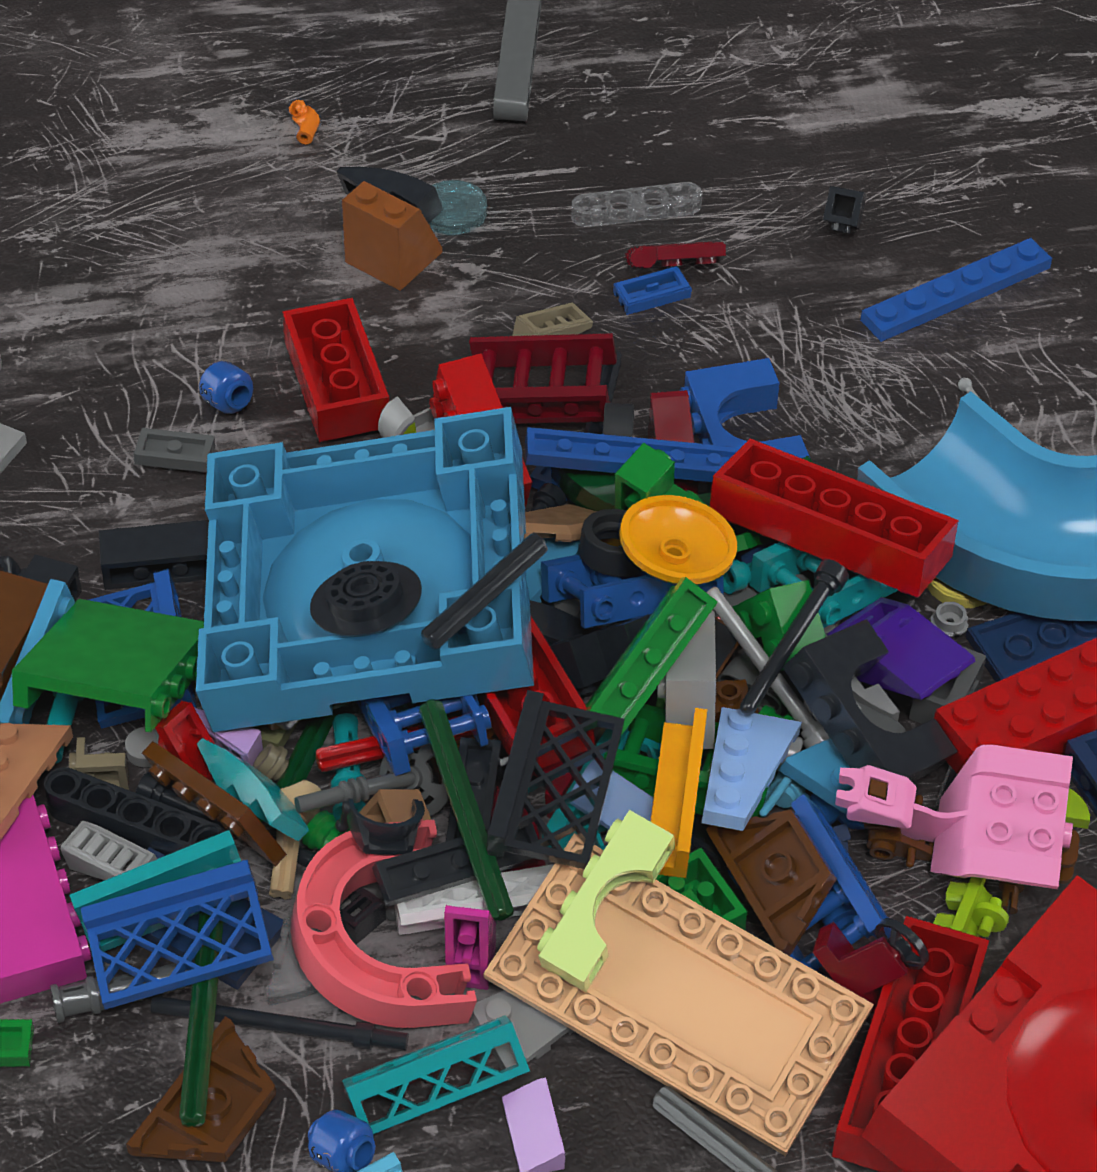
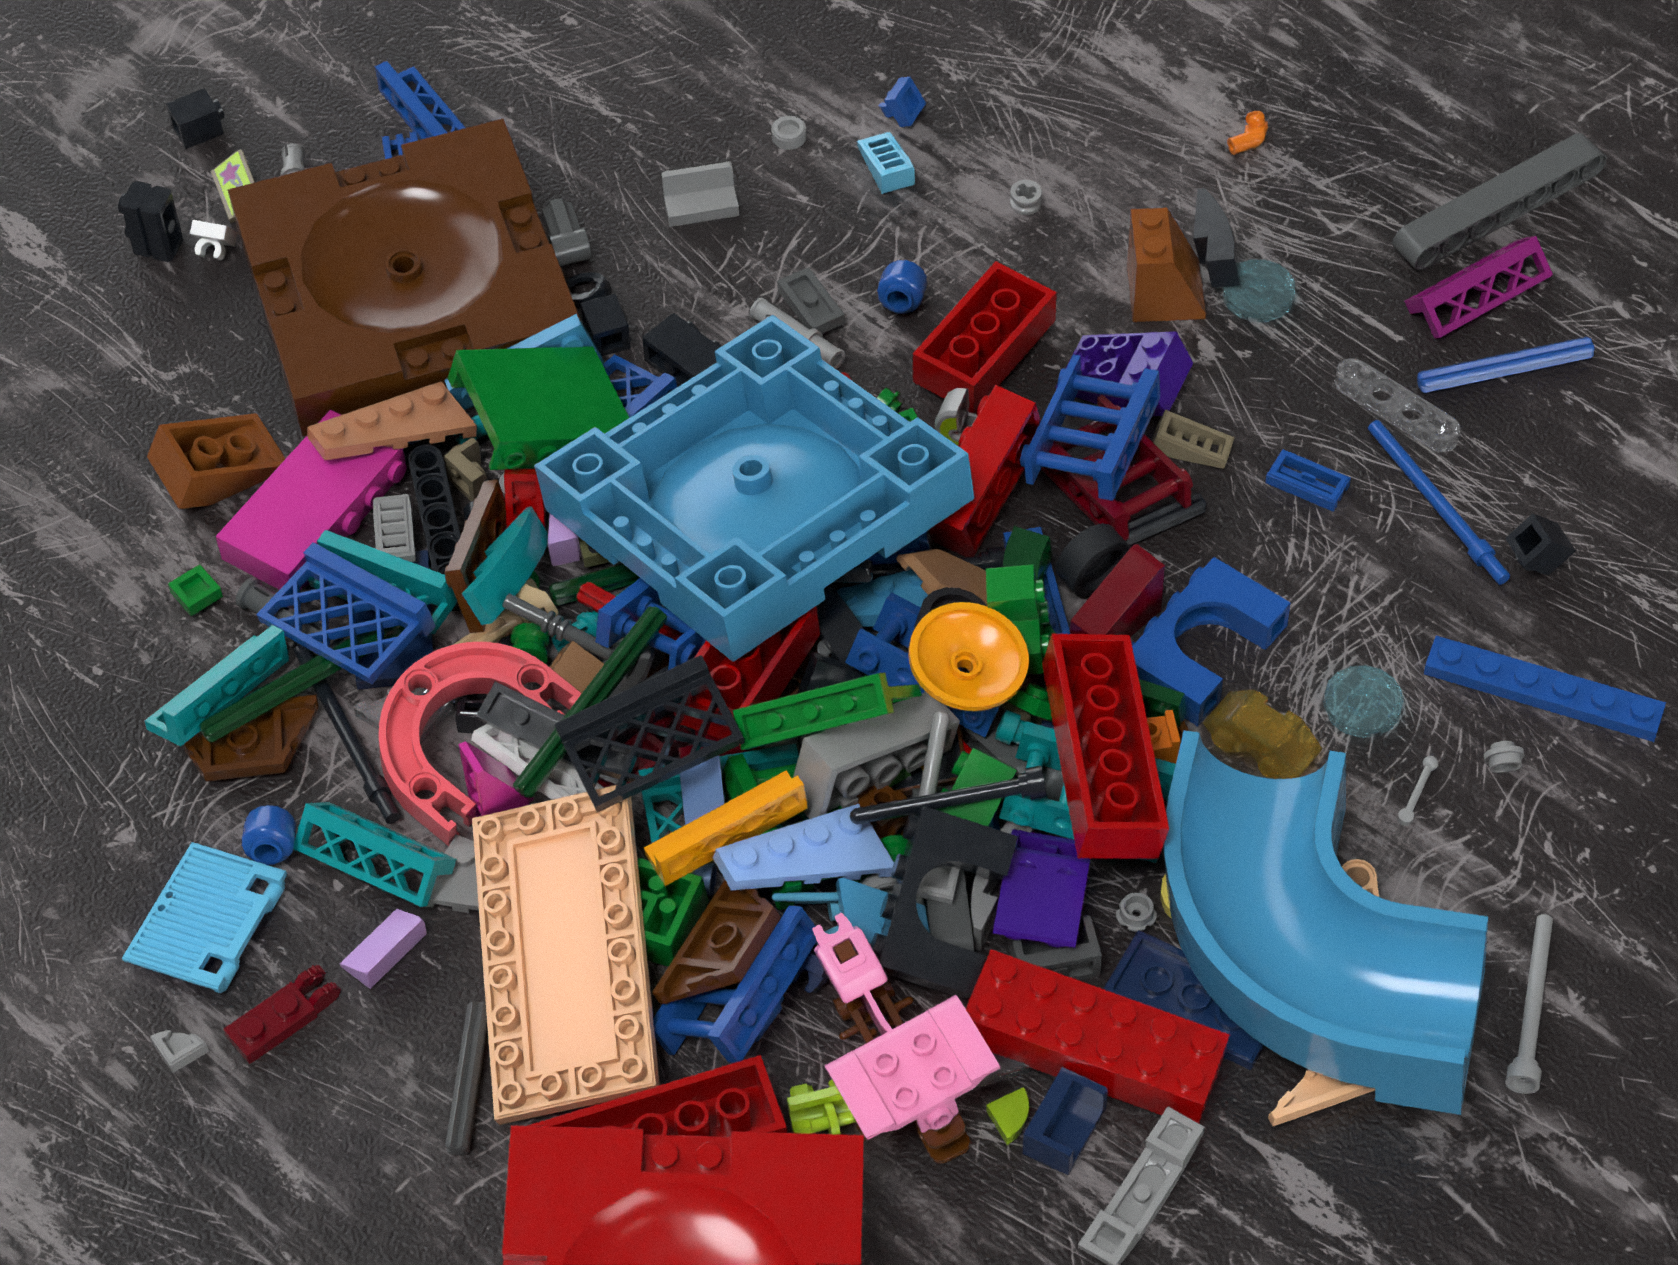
camera: 55 degrees right, 5 degrees up
dark tan plate [253,743,289,781] -> none
black wheel [310,561,422,637] -> none
black helmet [335,798,425,855] -> none
black axle [421,533,548,650] -> none
blue plate [525,427,741,482] -> none
yellowish green arch [537,810,675,992] -> none
dark red hinge [624,241,726,268] -> none
dark red piece [813,918,929,1013] -> none
none -> teal fence [145,625,289,747]
none -> light grey pin [749,297,845,370]
none -> medium azure slope [857,132,915,194]
none -> blue tile [879,77,926,127]
none -> light grey bush [1010,180,1042,215]
none -> blue fence [1020,354,1160,501]
none -> dark purple slope [1055,331,1193,416]
none -> clear yellow brick [1203,690,1323,779]
none -> clear light blue tile [1323,665,1404,738]
none -> blue bar [1368,420,1510,585]
none -> magenta fence [1404,236,1553,338]
none -> axle [1417,337,1595,393]
none -> light grey plate [1483,741,1524,773]

